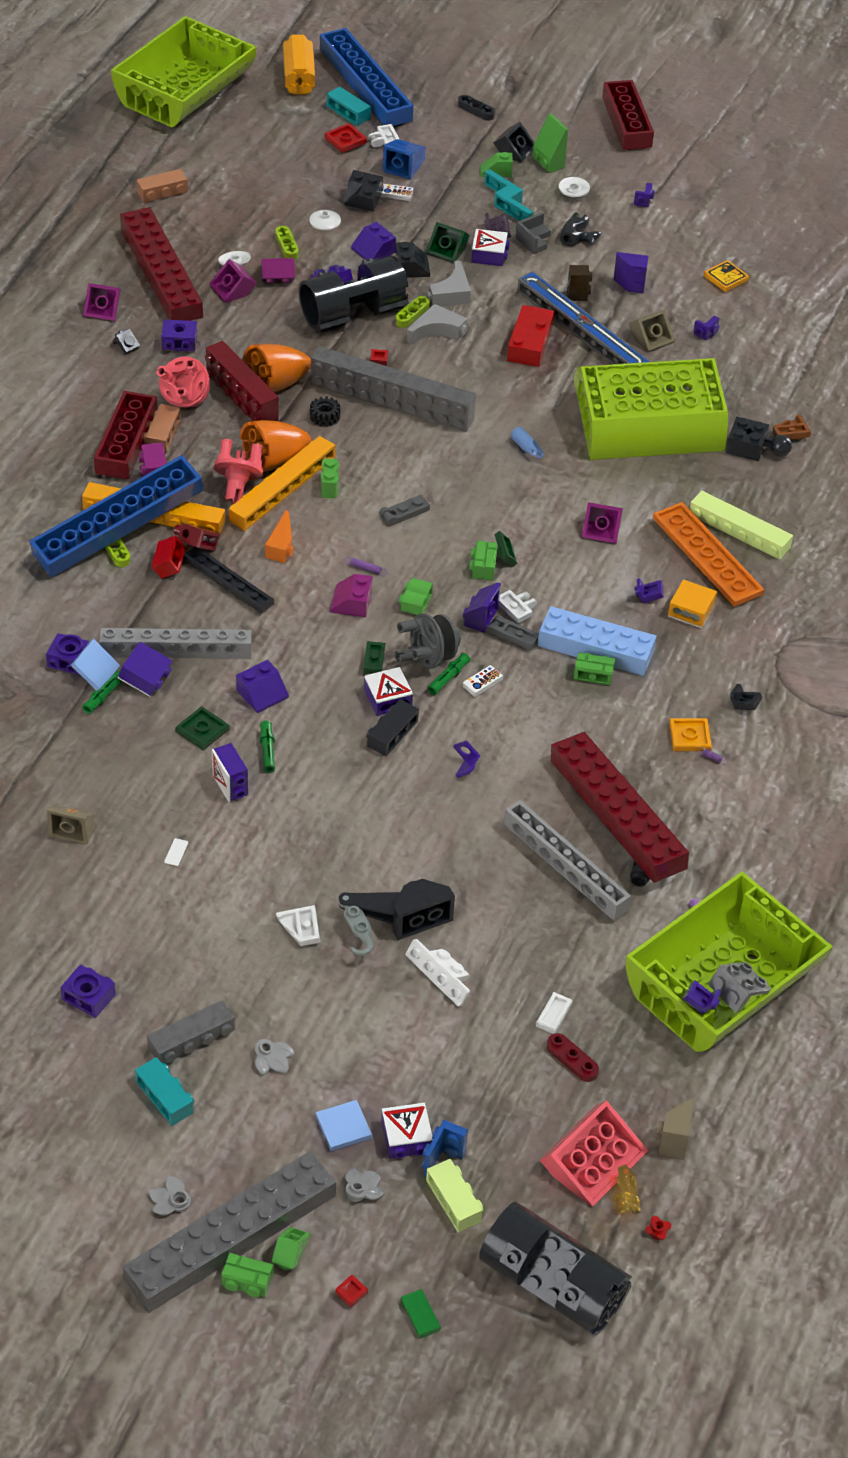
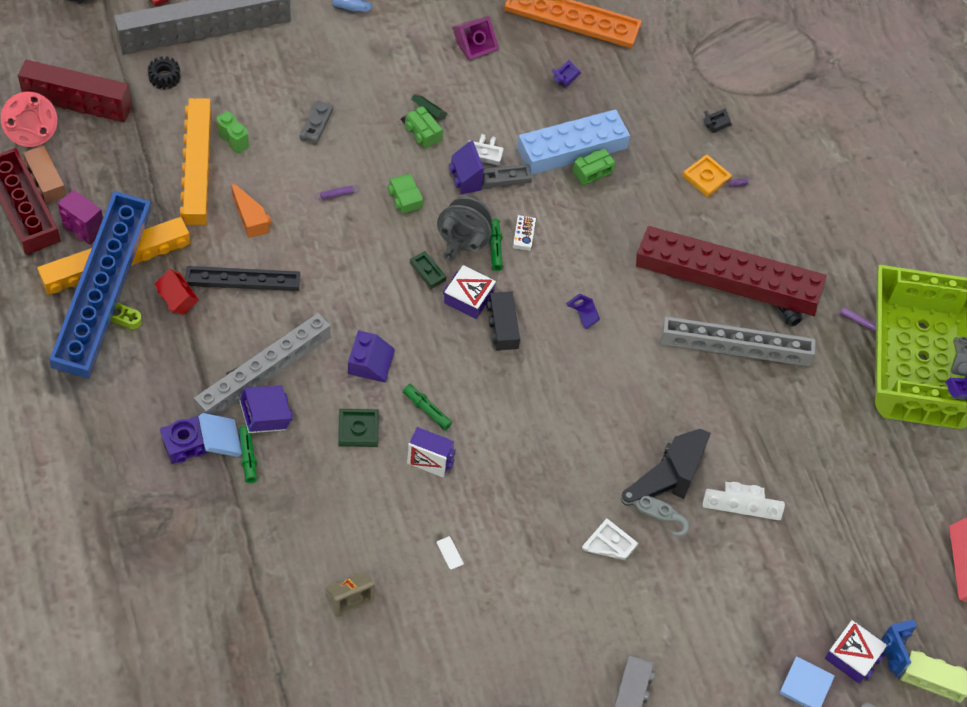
camera: 45 degrees left, 10 degrees up
dark red torso [174,523,220,551] -> none
coral piece [213,439,263,504] -> none
orange cylinder [239,420,312,473] -> none
orange cylinder [242,344,311,393] -> none
light grey plate [254,1039,294,1075] -> none
magenta slope [330,574,373,617] -> none
white tile [536,992,573,1034] -> none
dark red plate [547,1033,599,1082] -> none
light orange piece [668,579,717,628] -> none

